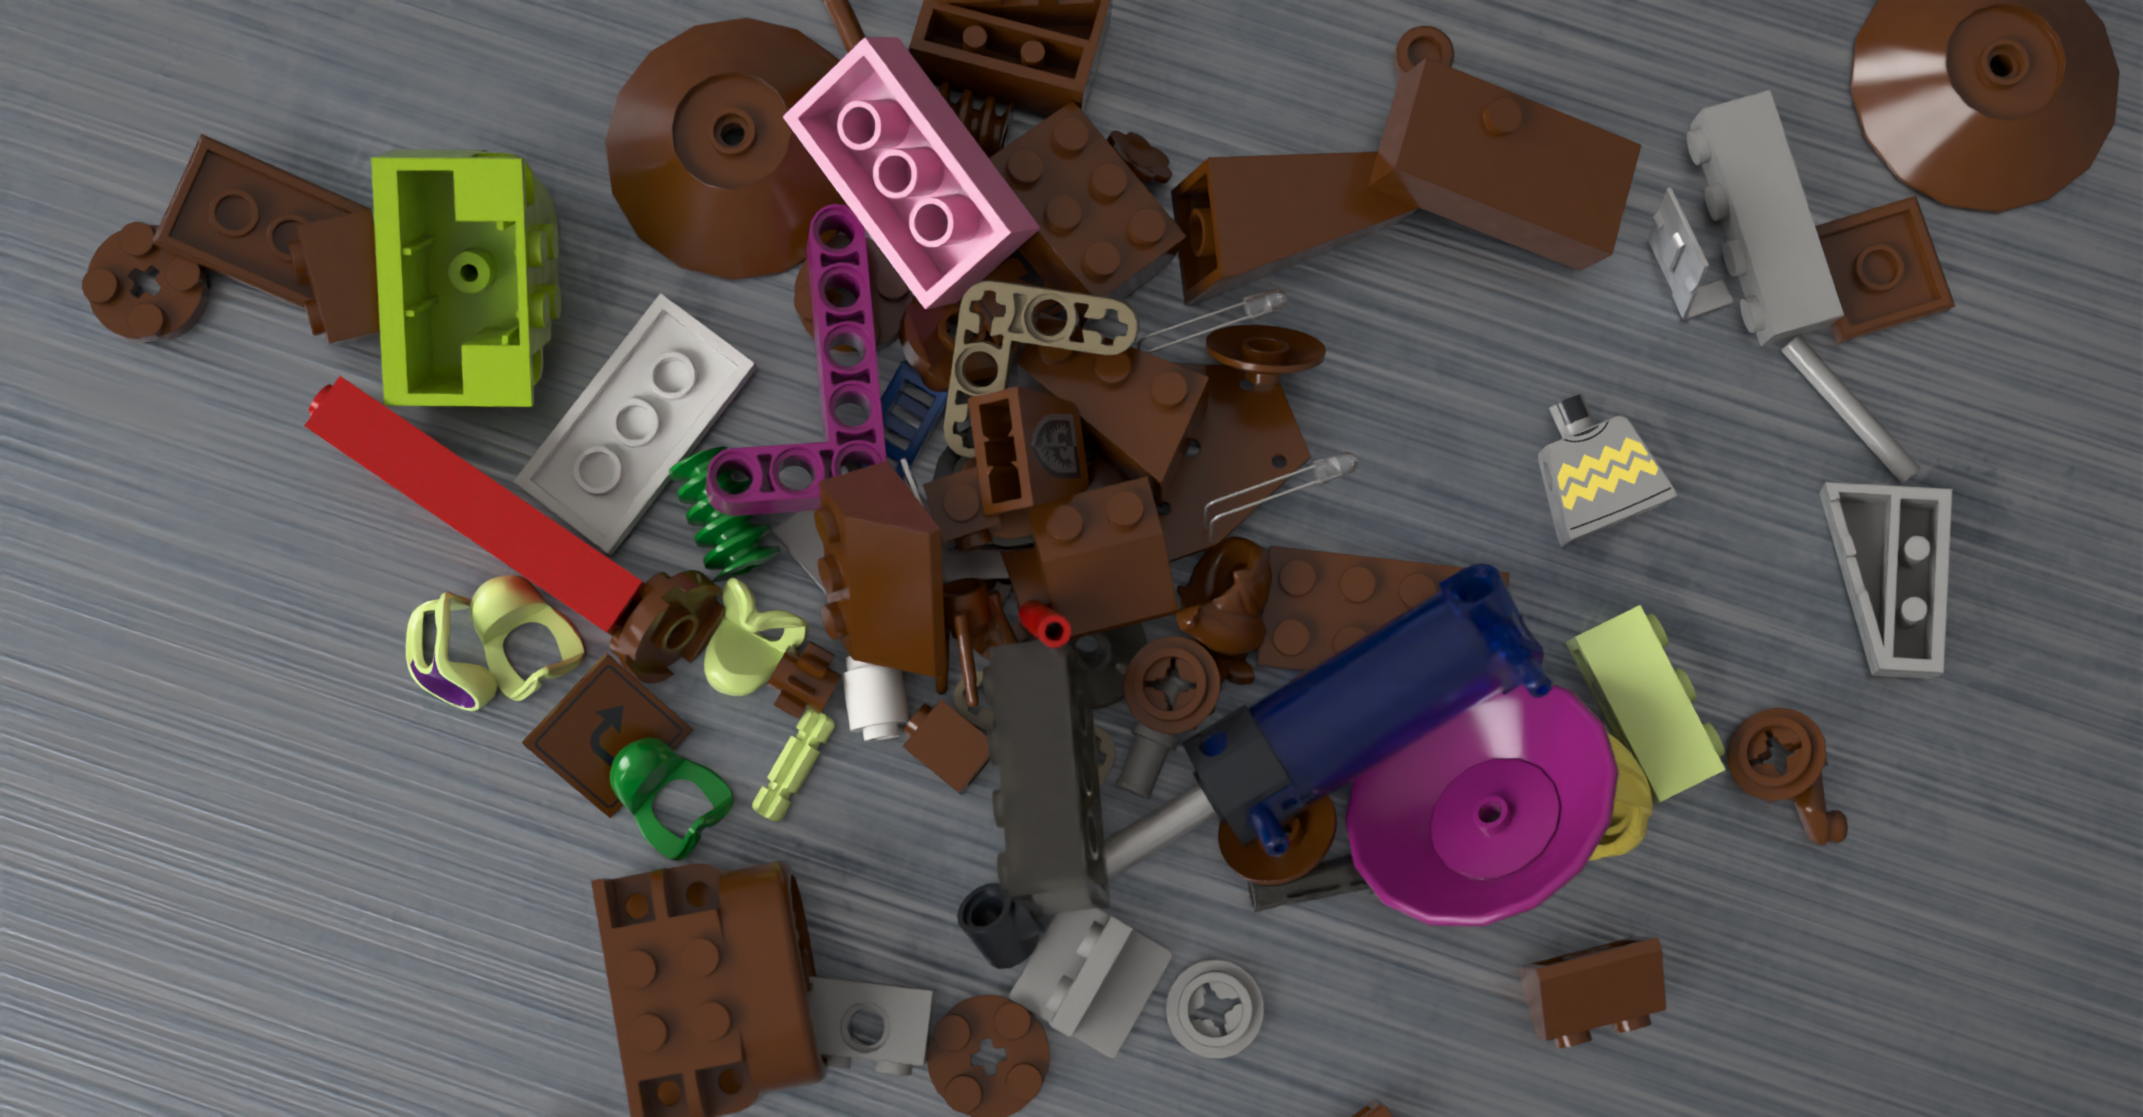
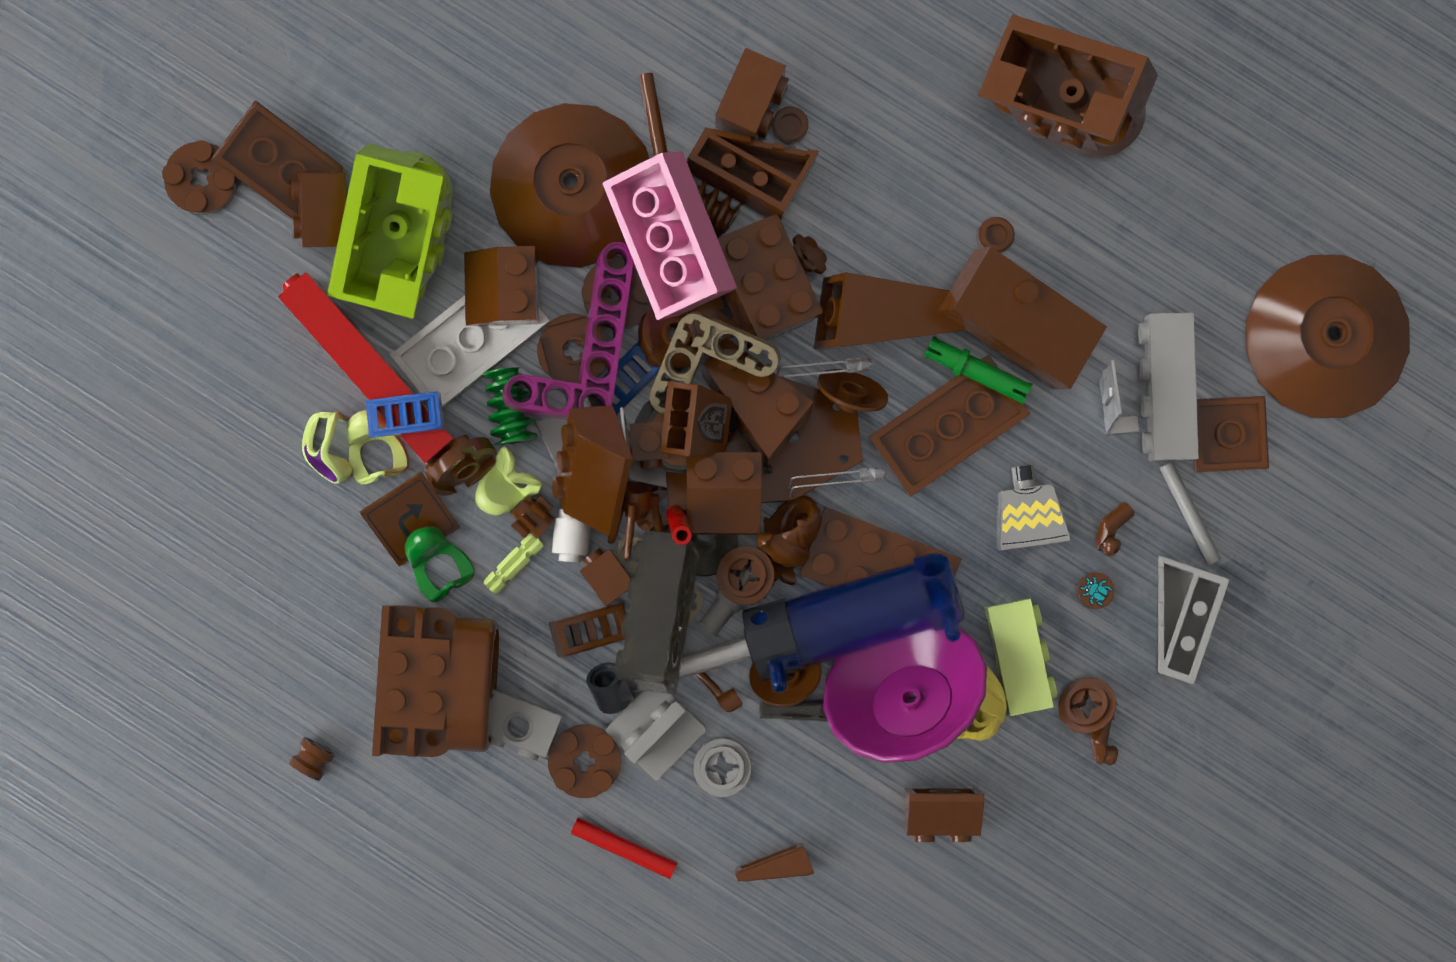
camera: 10 degrees right, 5 degrees up
none -> blue slope [366,391,445,438]
none -> reddish brown slope [464,246,539,326]
none -> reddish brown plate [537,313,609,384]
none -> reddish brown slope [549,602,633,657]
none -> reddish brown hand [697,672,742,712]
none -> reddish brown plate [868,354,1030,497]
none -> green pin [923,336,1033,405]
none -> tile [1076,572,1114,609]
none -> reddish brown arm [1095,502,1134,557]

